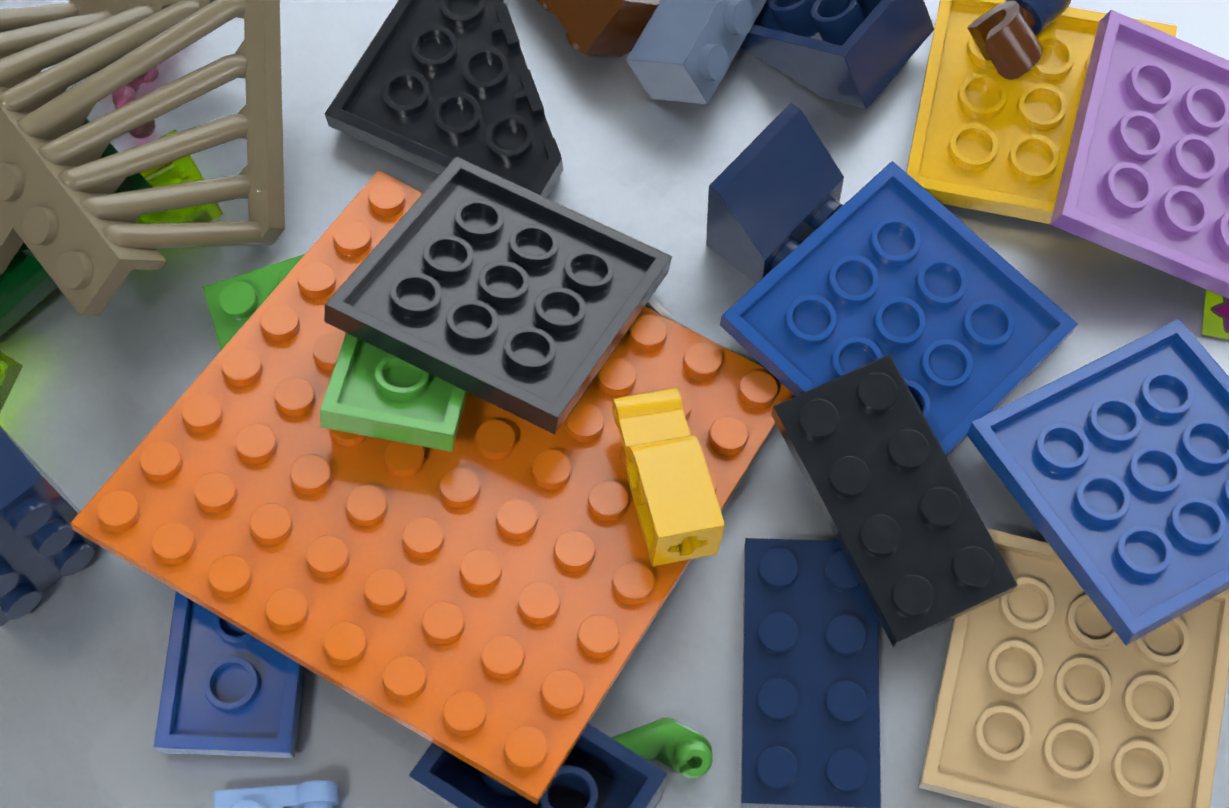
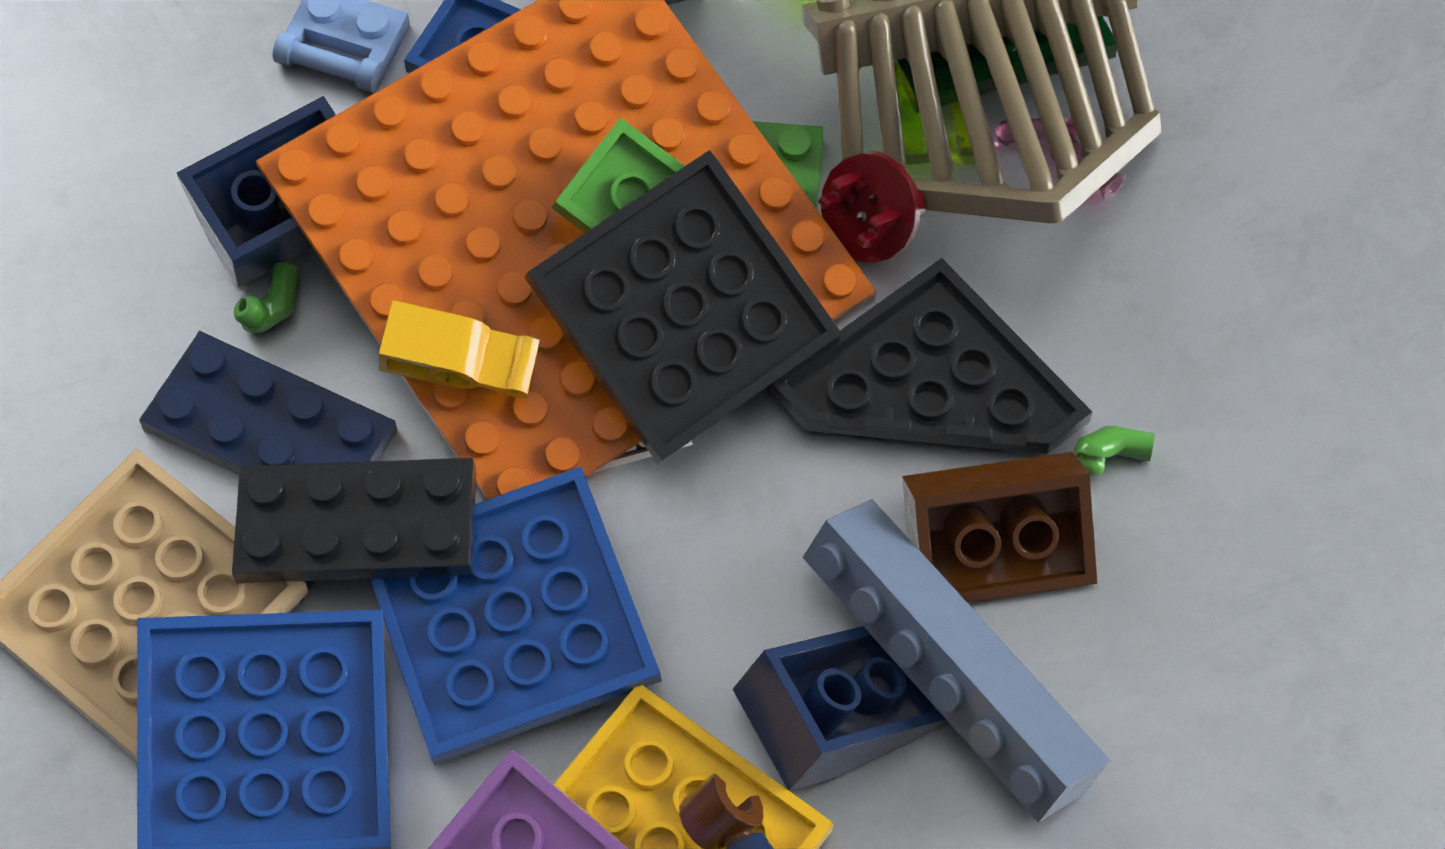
camera: 110 degrees right, 5 degrees down
dark blue slope [706,102,844,284] -> none
none -> dark red plate [818,150,927,263]

